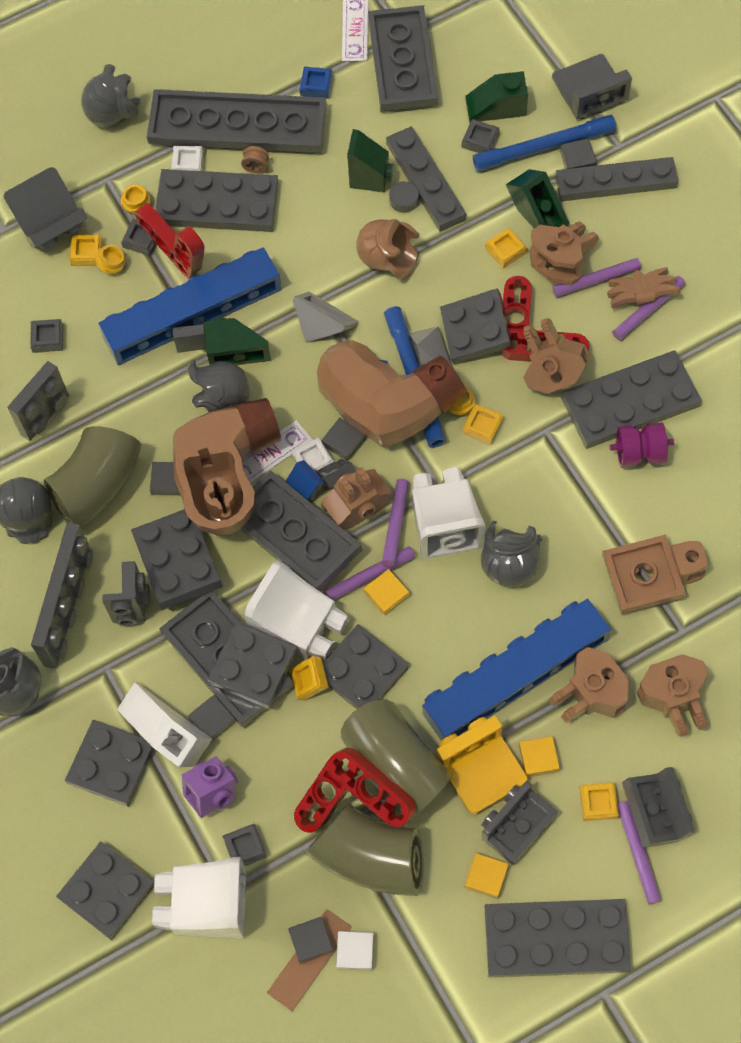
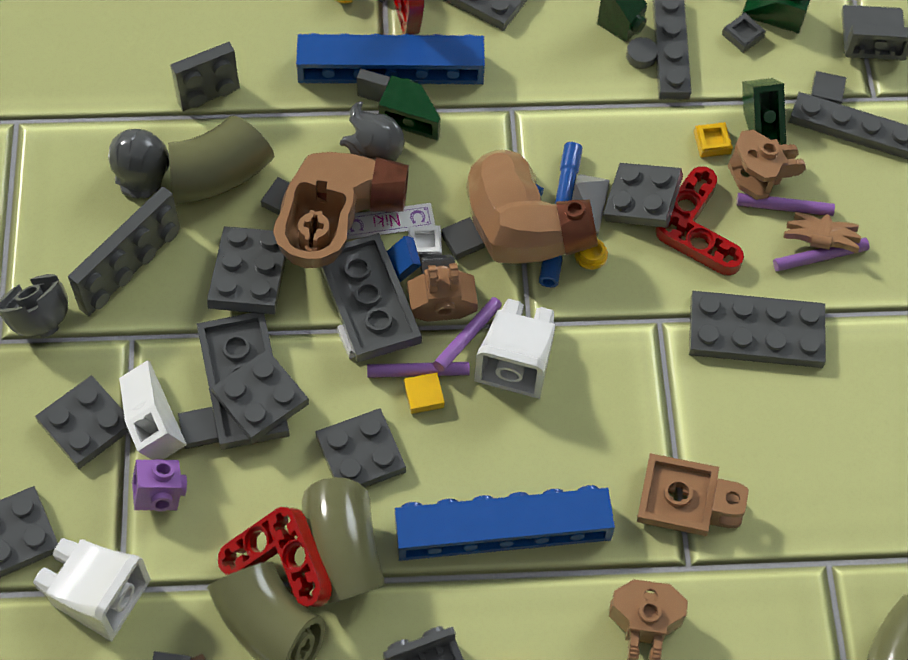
camera: 20 degrees right, 5 degrees down
dark grey tile [31,319,63,353] -> none
dark grey bracket [102,561,150,626] -> none
dark grey tile [223,823,267,866] -> none
white hips [244,560,349,661] -> none
yellow tile [290,656,329,700] -> none
light grey slope [293,292,358,343] -> none
medium nougat hair [356,219,420,281] -> none
yellow bracket [436,715,527,815] -> none
yellow tile [462,404,503,445] -> none
blue piece [472,114,616,172] -> none
dark grey hair [481,521,543,587] -> none
yellow tile [519,736,560,777] -> none
medium nougat hinge [523,318,590,394] -> none
medium nougat hinge [549,647,629,723] -> none
magenta wheel [610,422,674,467] -> none

